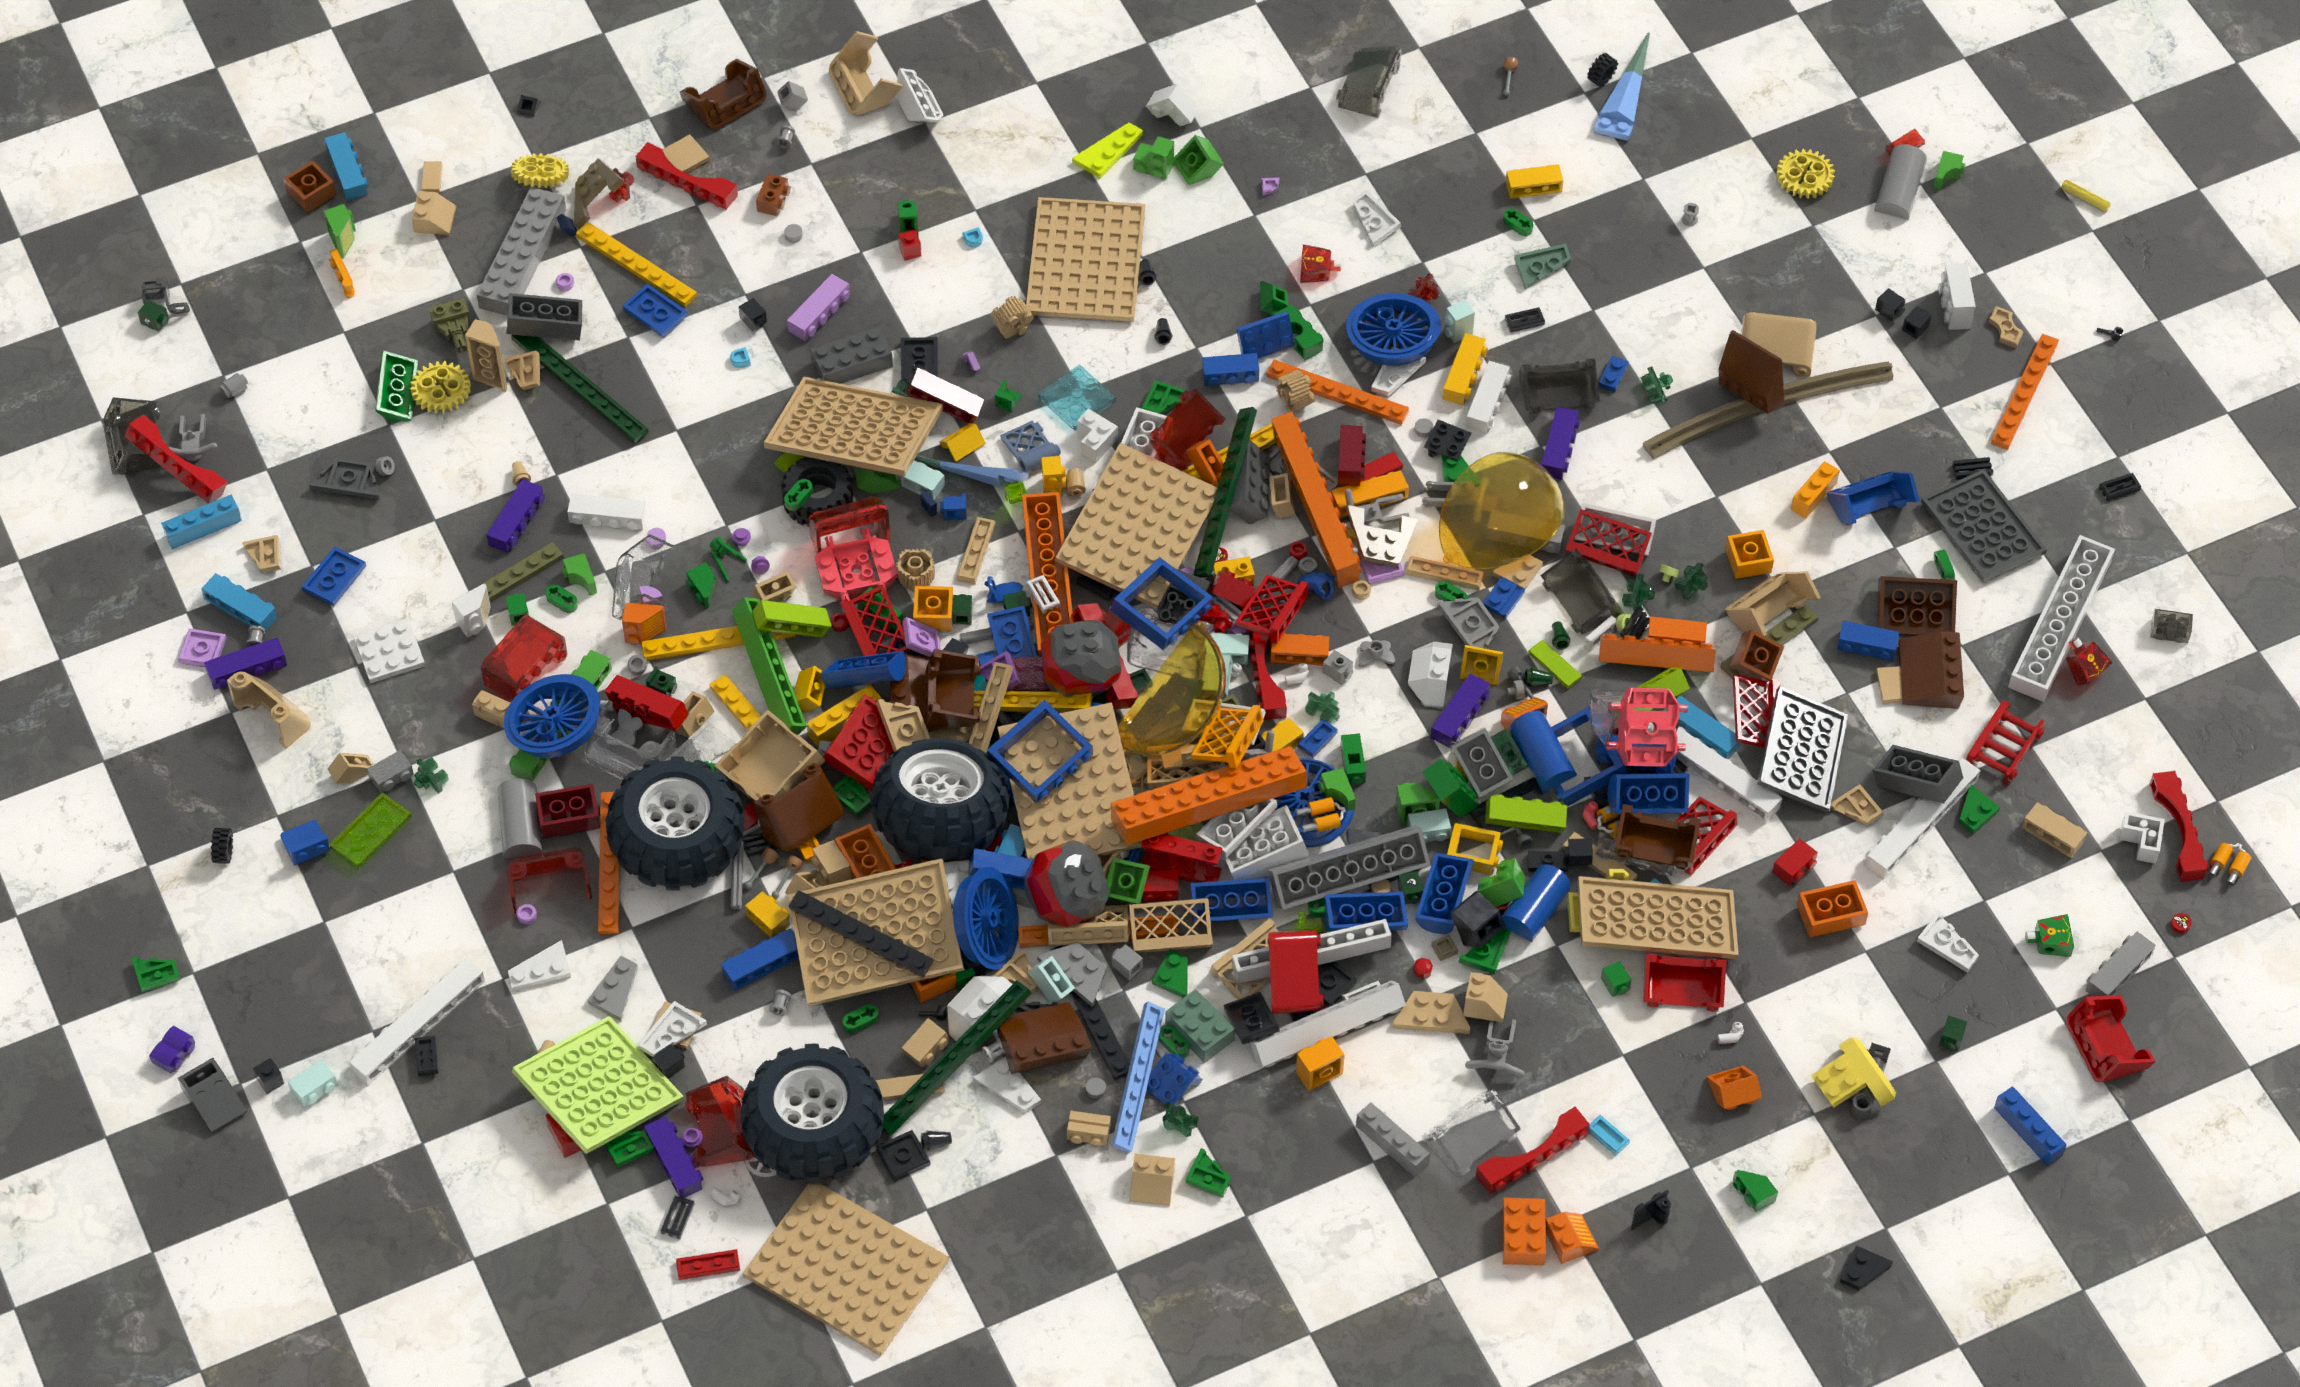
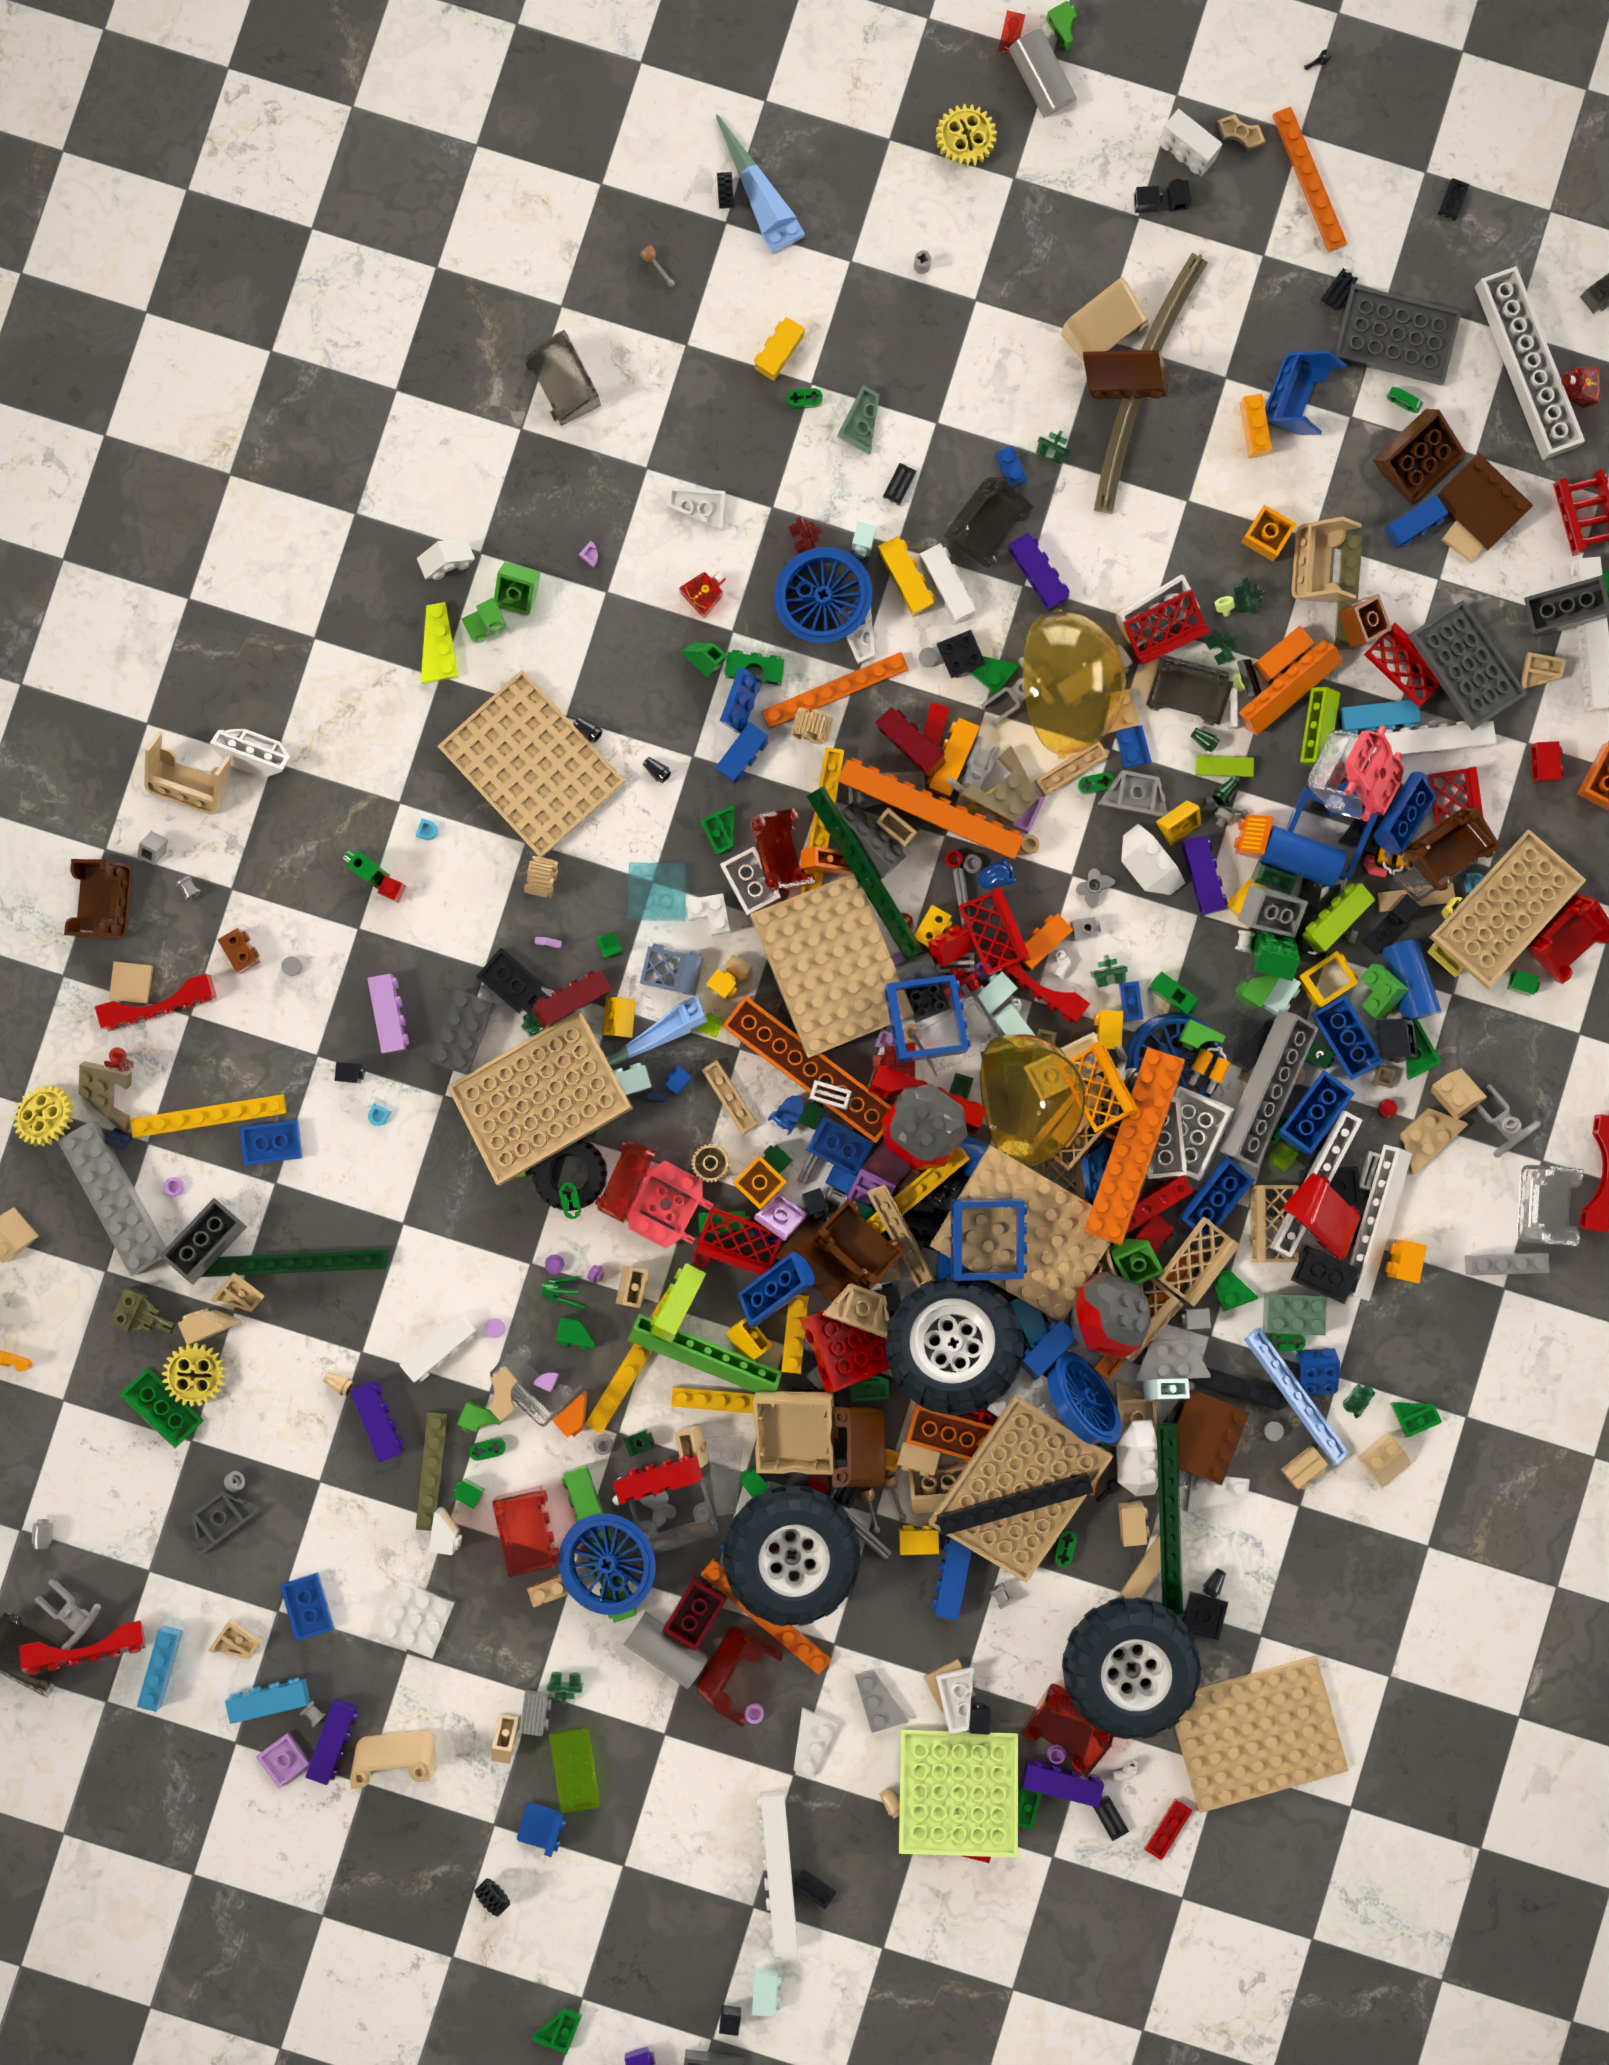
camera: 55 degrees left, 30 degrees up
none -> tan tile [488,1366,518,1422]

